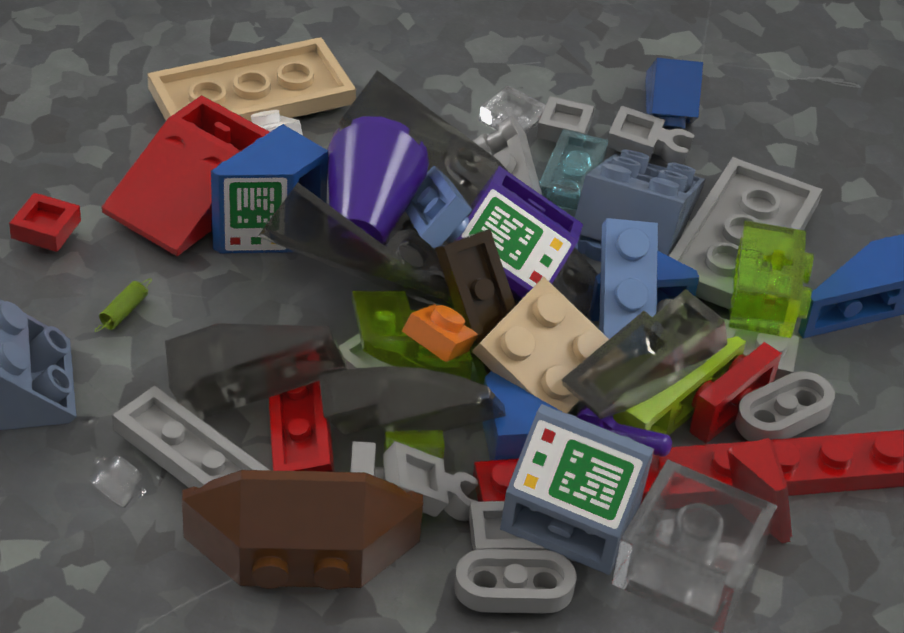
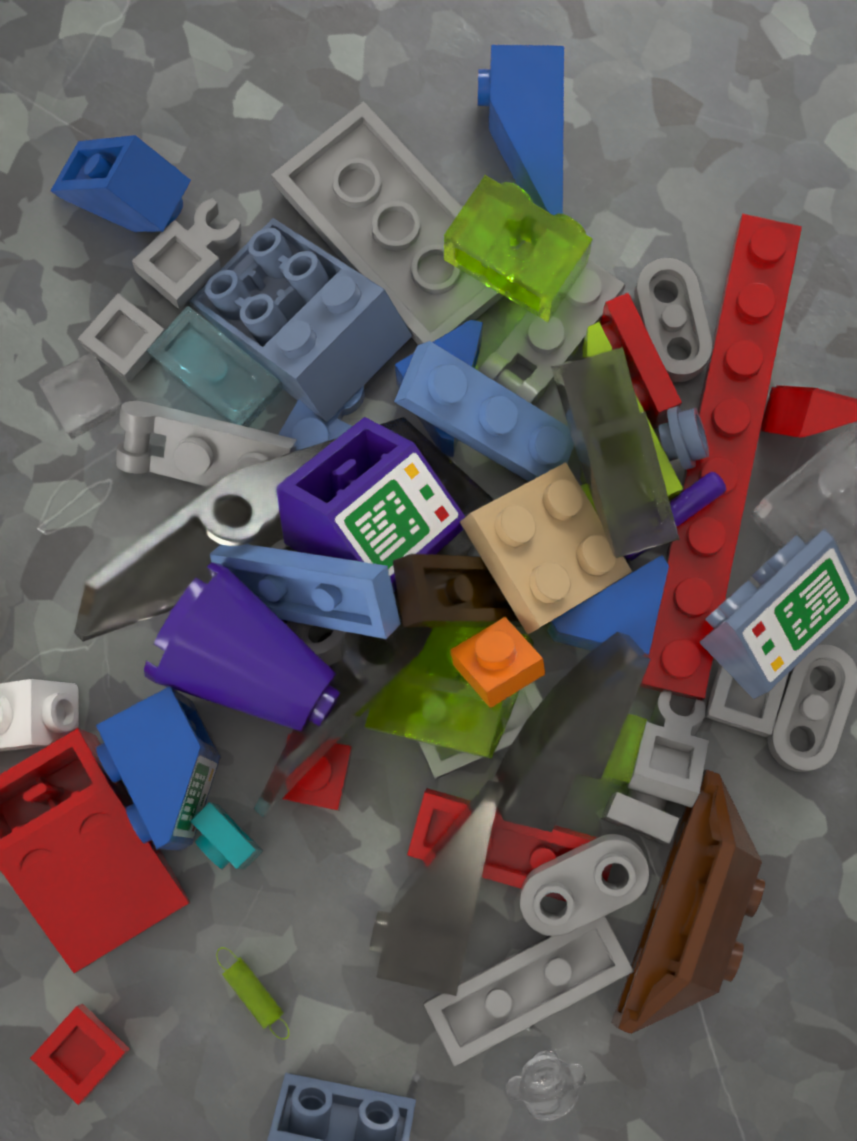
camera: 60 degrees left, 35 degrees up
none -> teal plate [190,802,263,869]
none -> red plate [274,734,353,811]
none -> light grey plate [520,834,649,936]
none -> sand blue plate [659,406,709,470]

